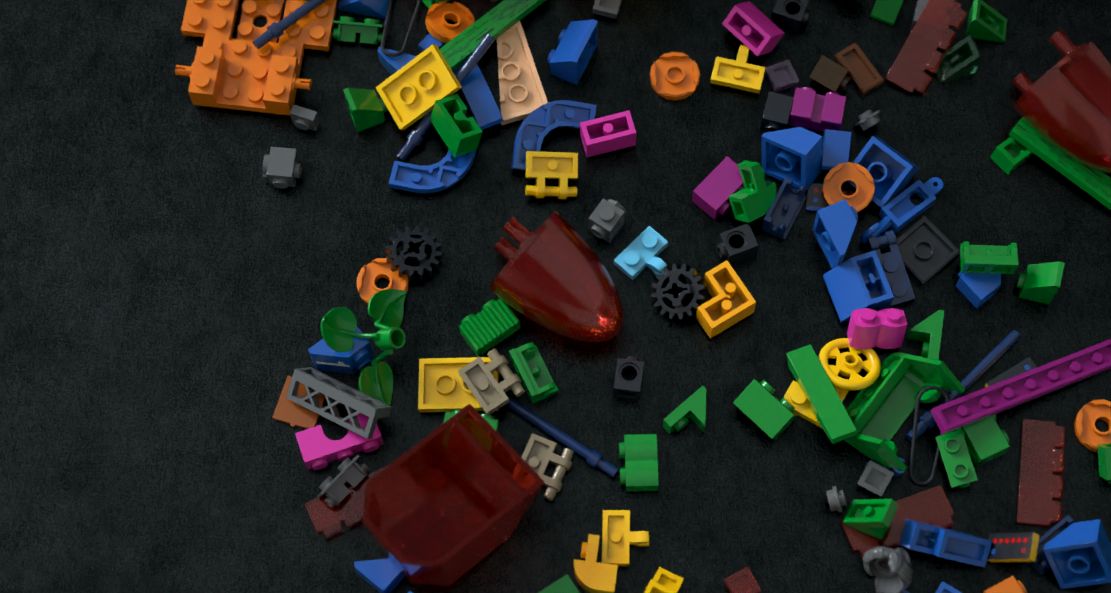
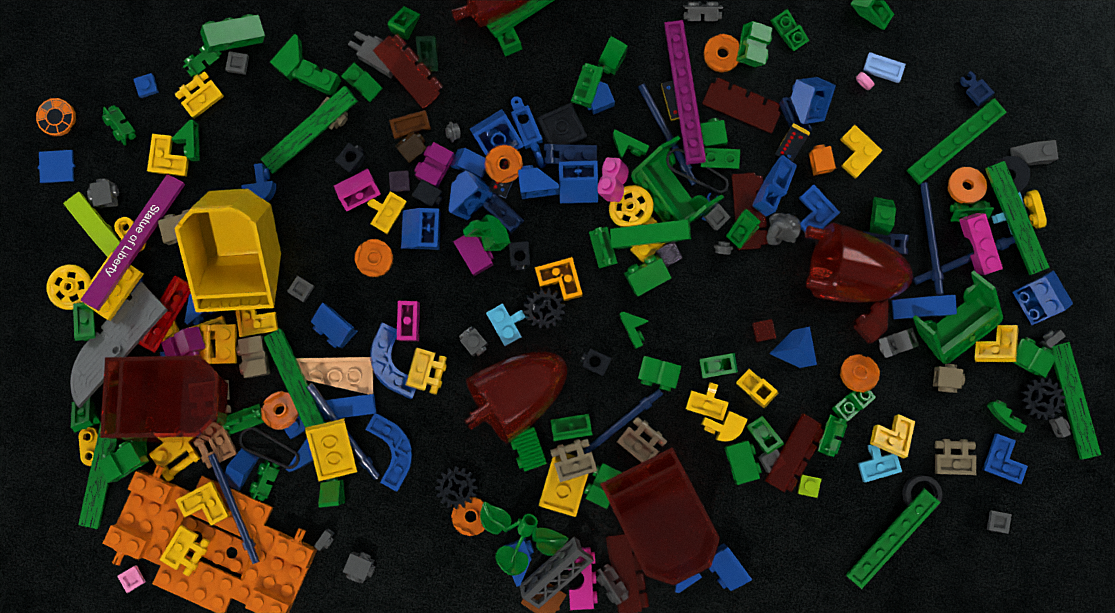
camera: 70 degrees left, 15 degrees up
green brick [430,94,483,158] -> none
none -> blue slope [401,208,441,250]
none -> green hinge [589,227,617,268]
none -> clear purple plate [656,242,682,267]
none -> green slope [700,353,738,378]

